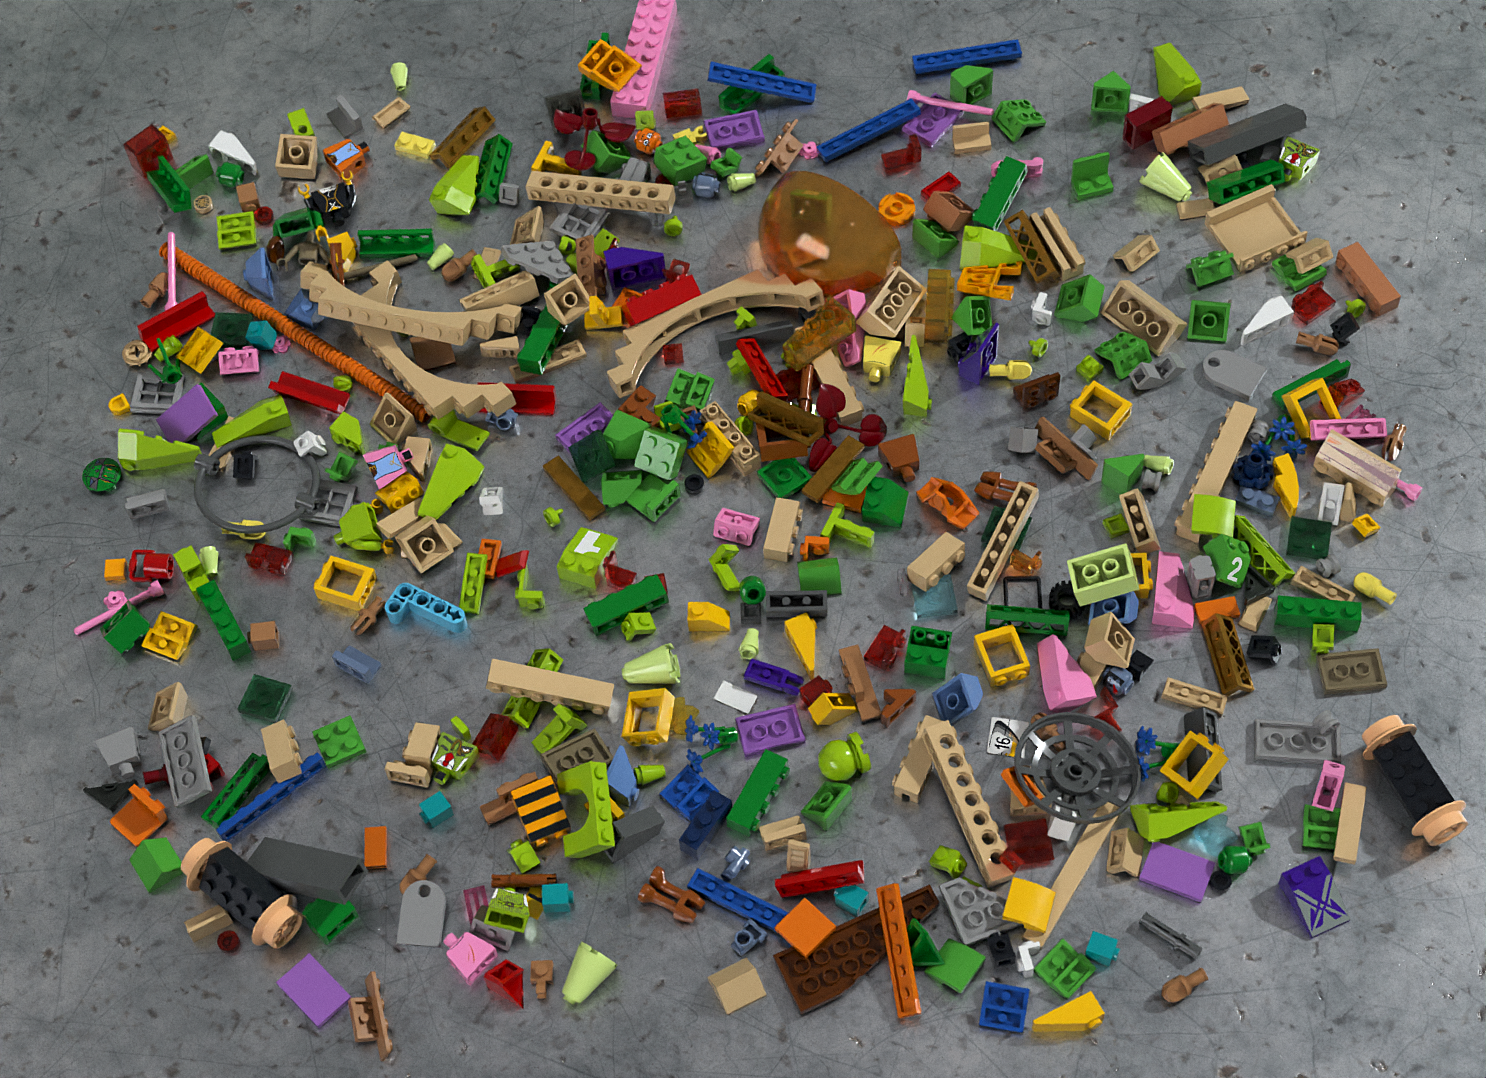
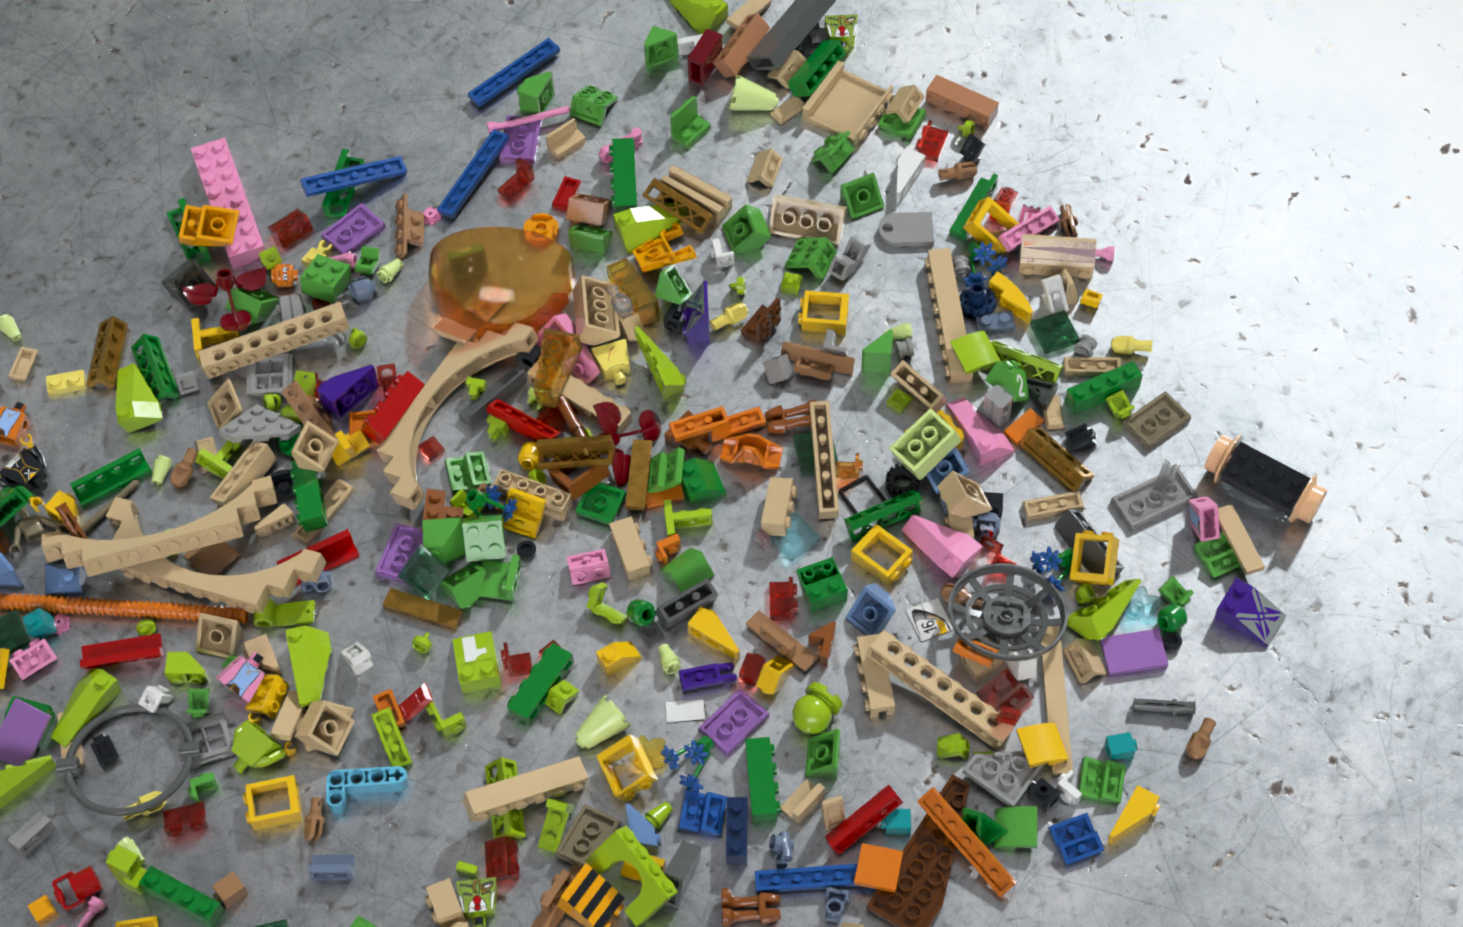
camera: 35 degrees left, 0 degrees up
none -> tan panel [434,317,477,343]
none -> clear arm [607,284,633,317]
none -> orange bracket [669,406,766,442]

